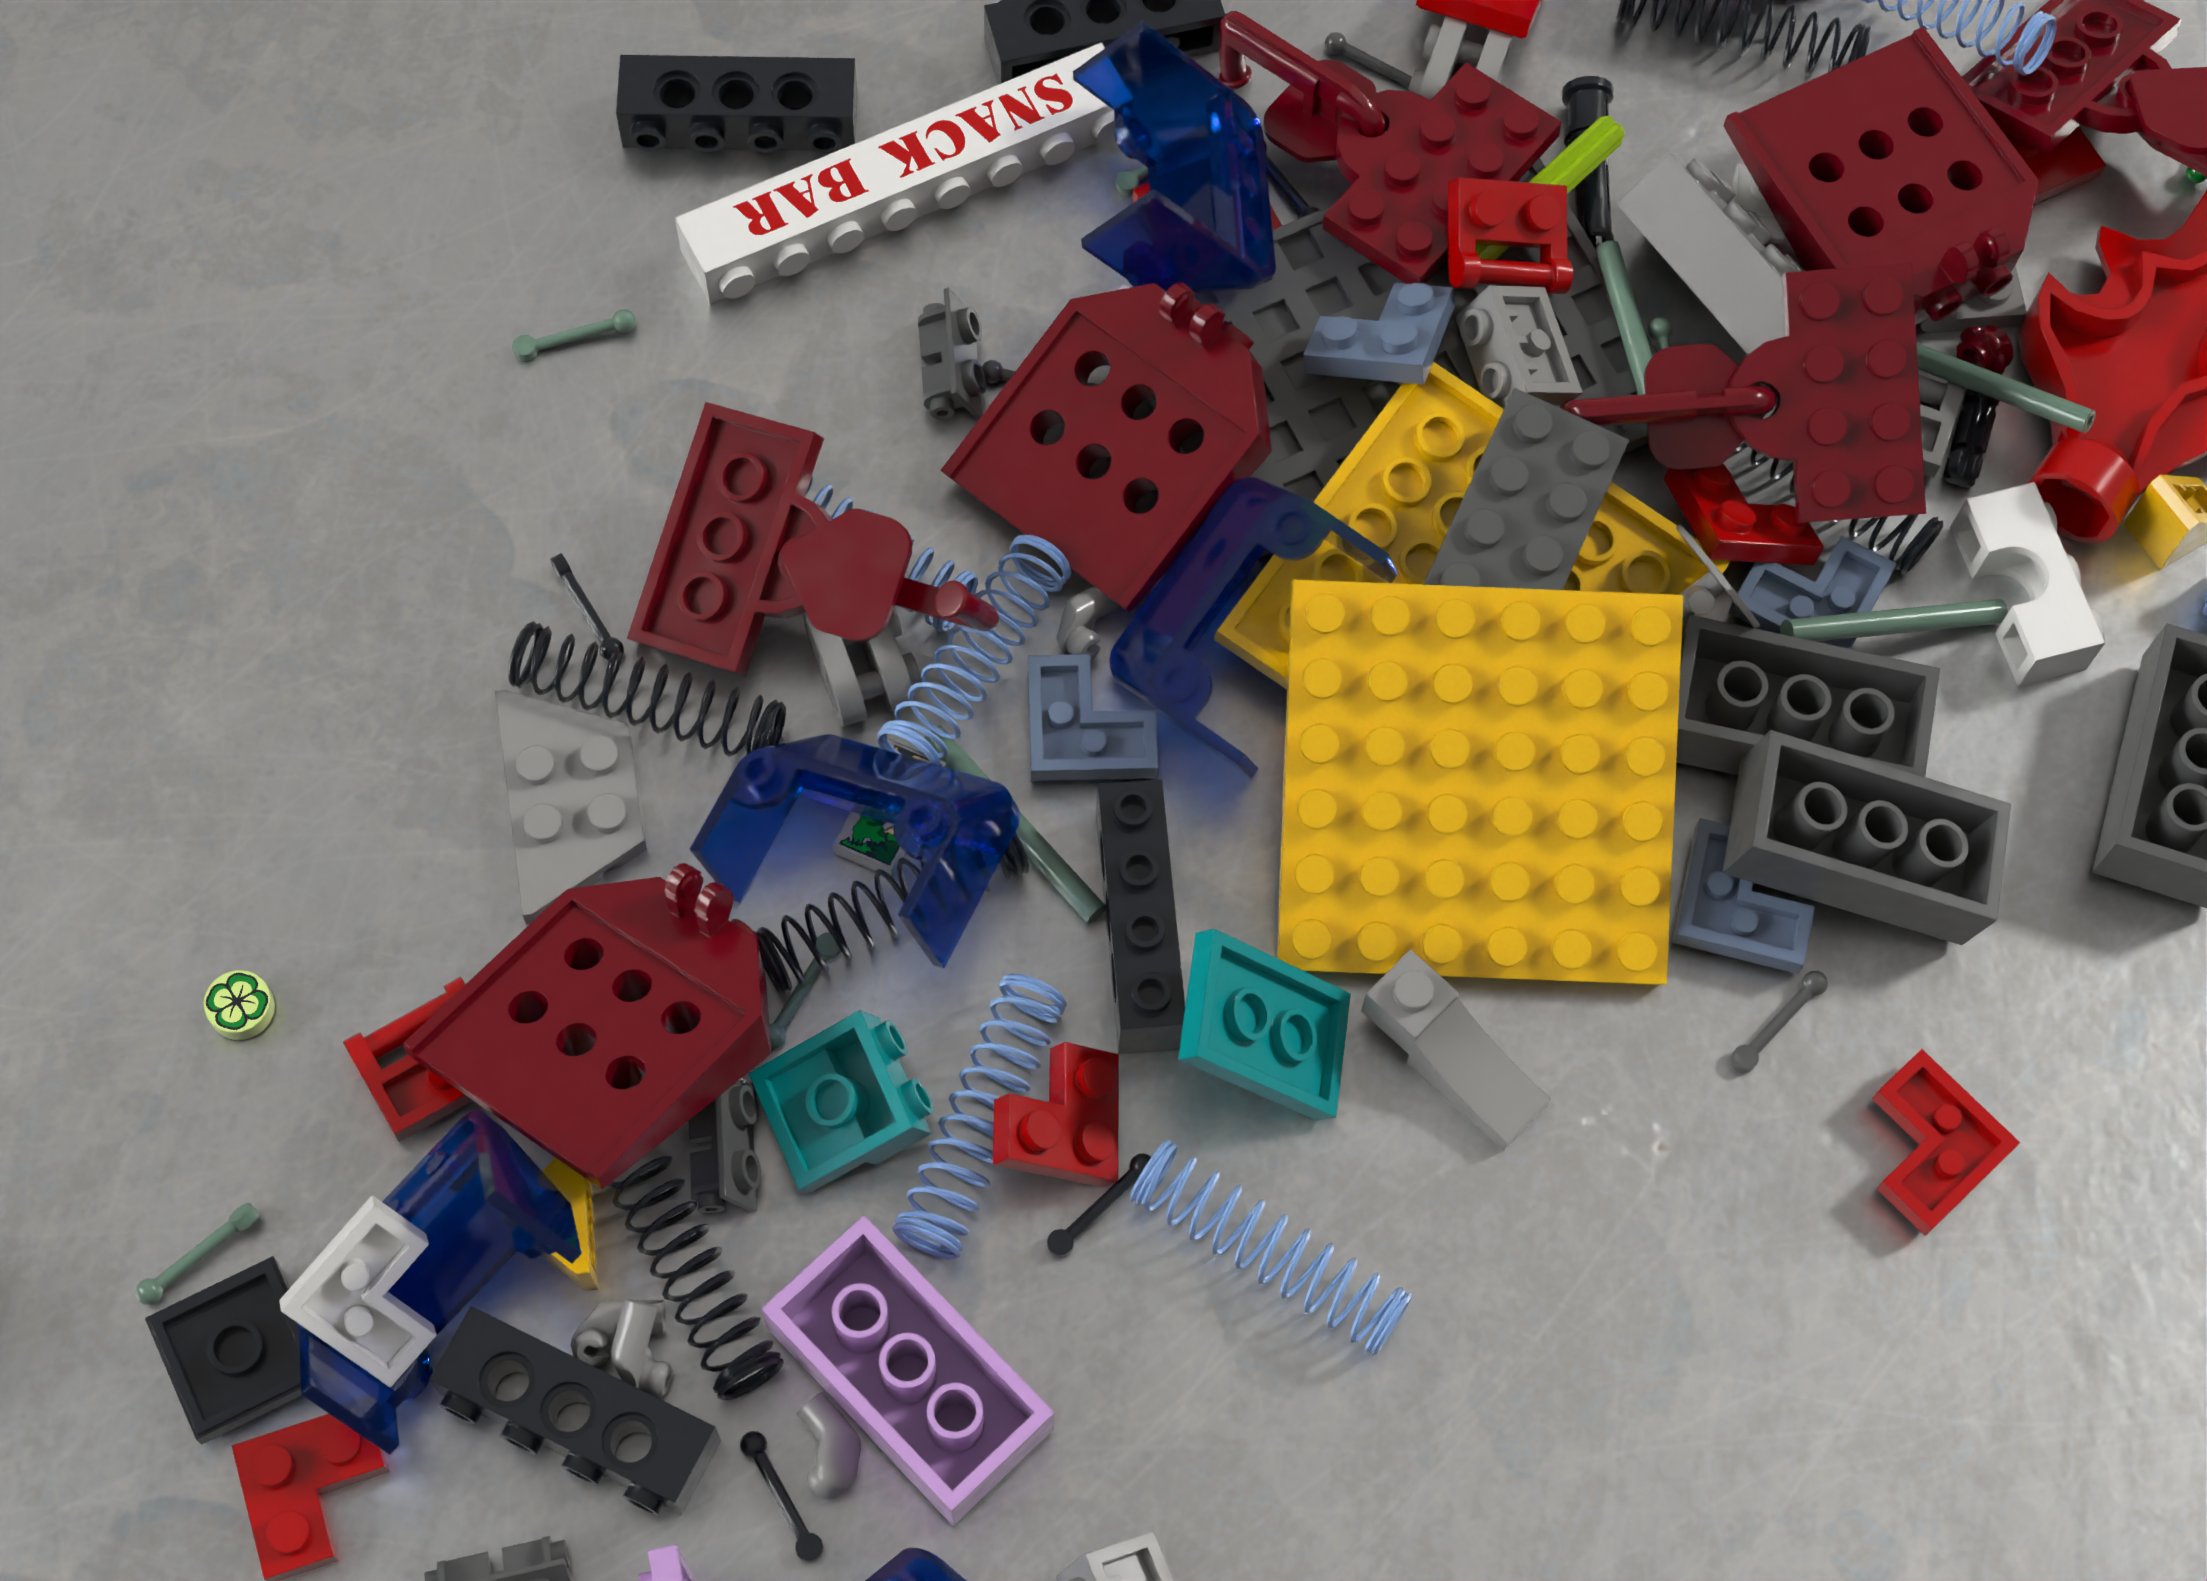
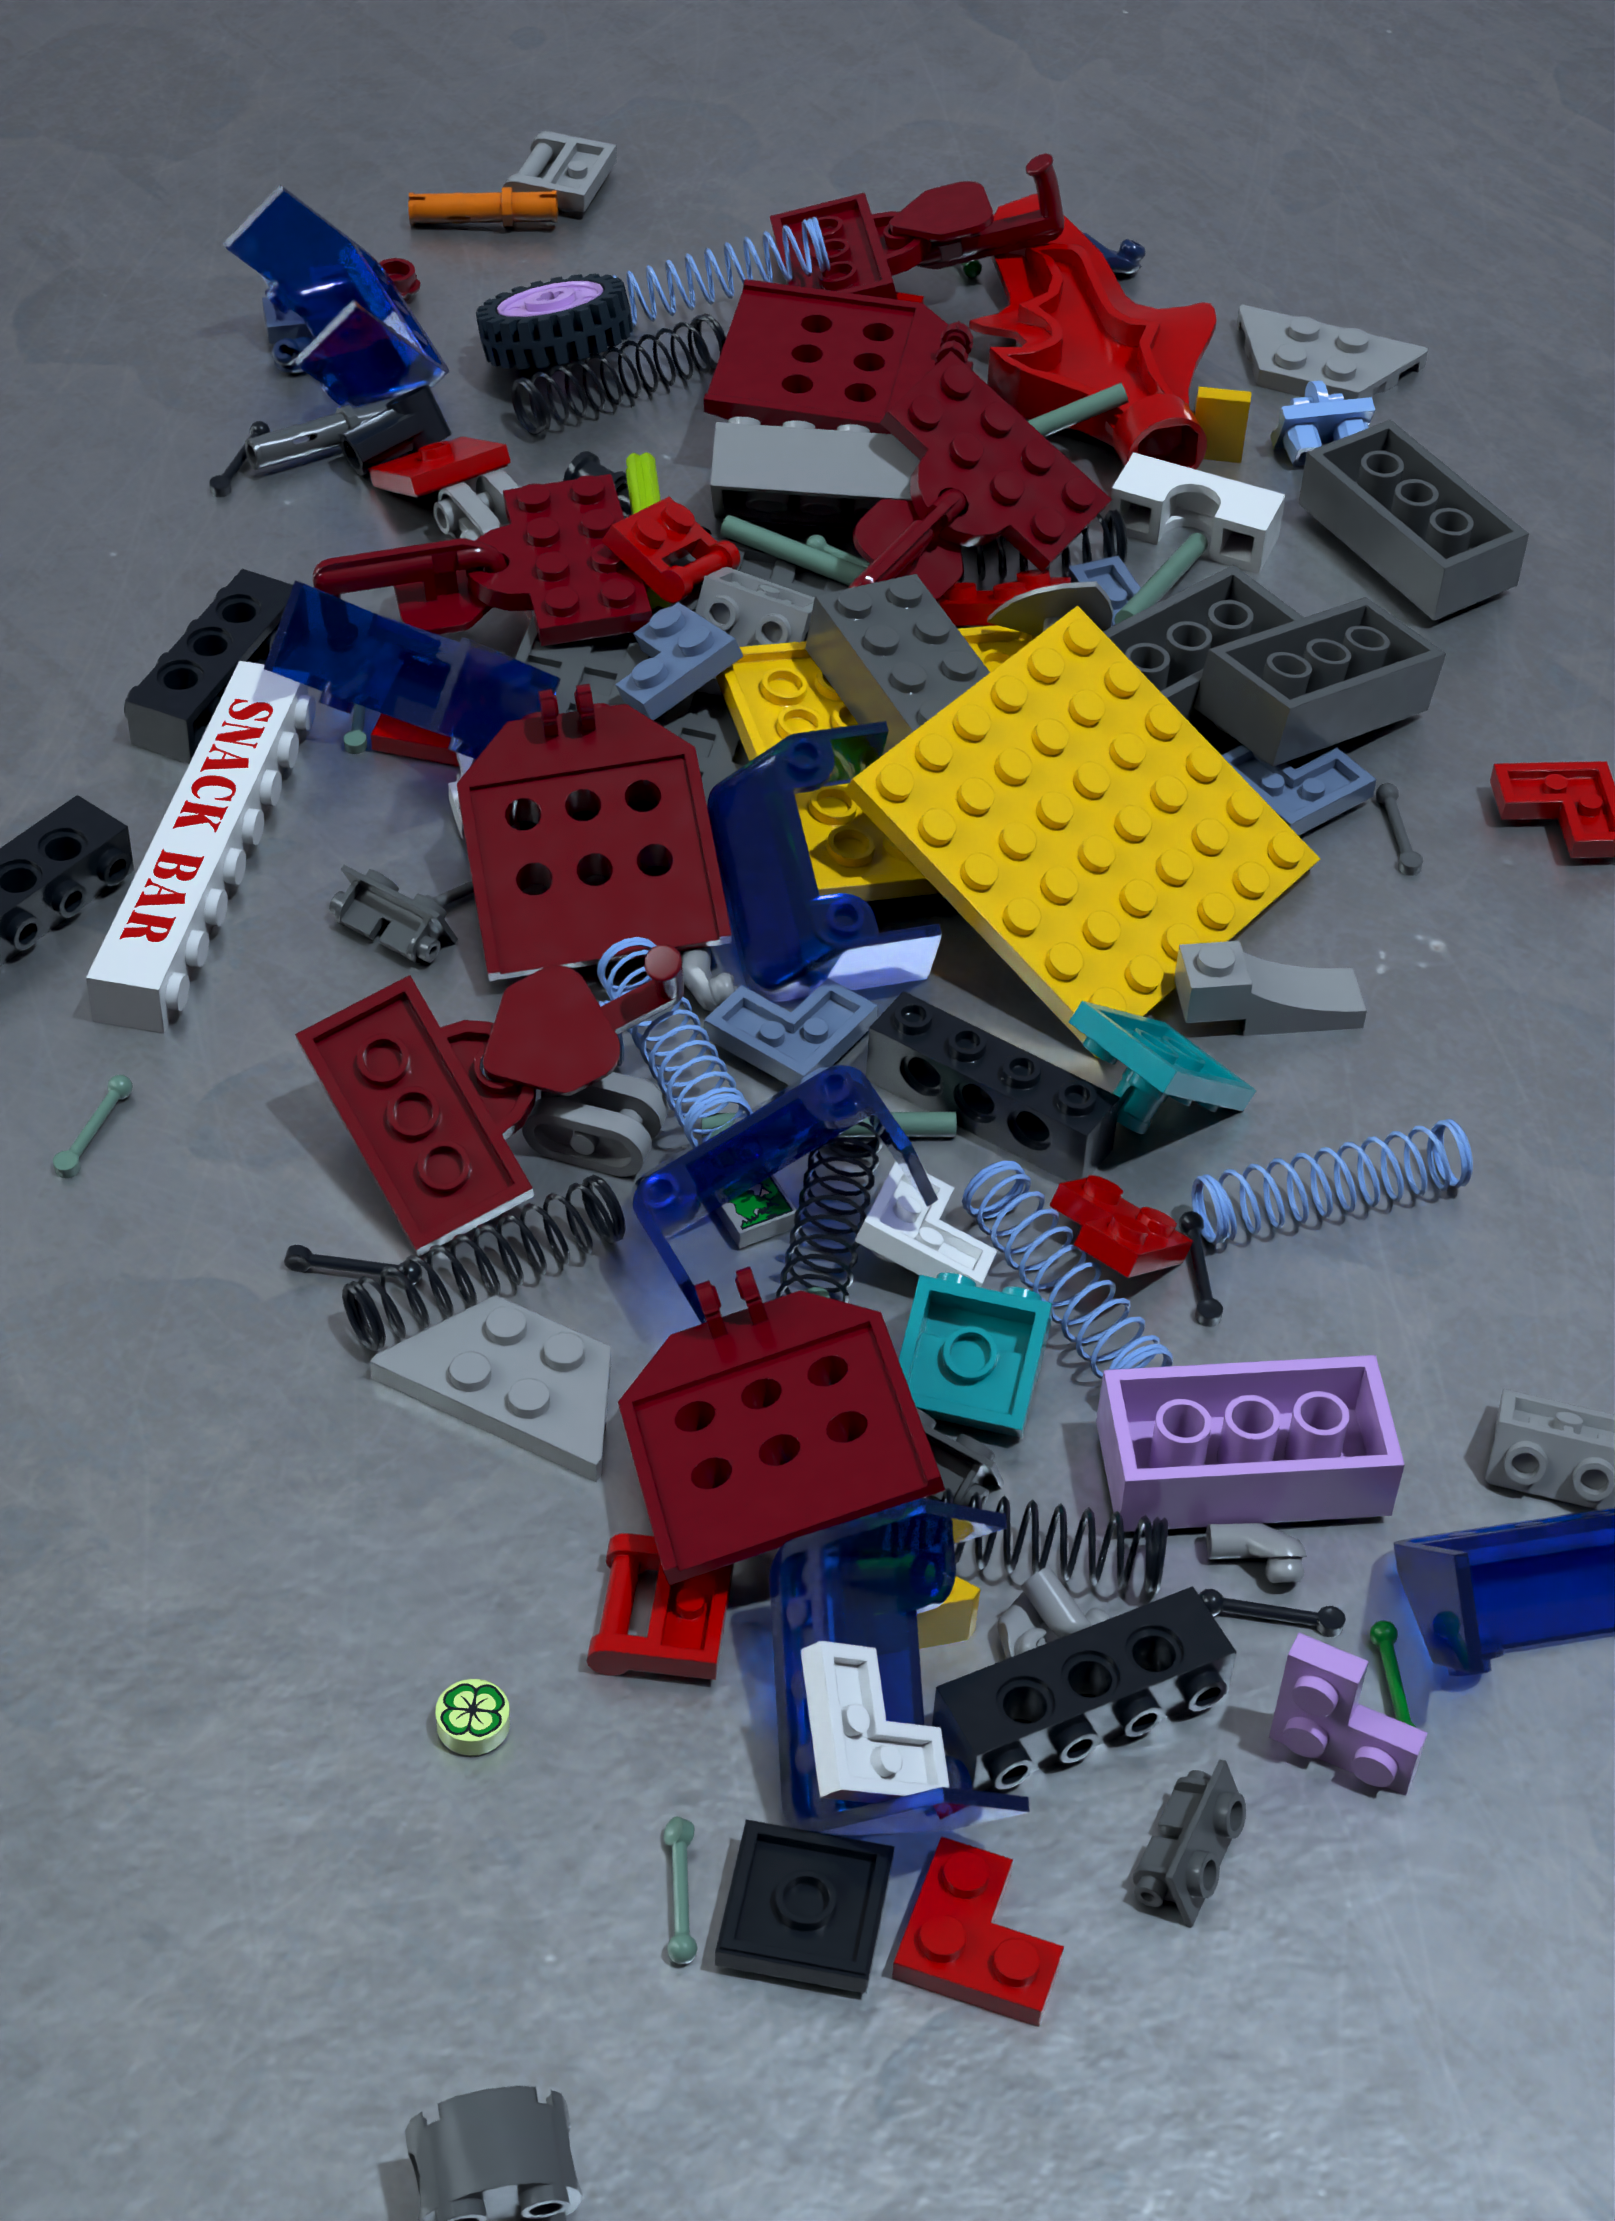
camera: 50 degrees left, 20 degrees down
none -> white plate [854,1158,997,1288]

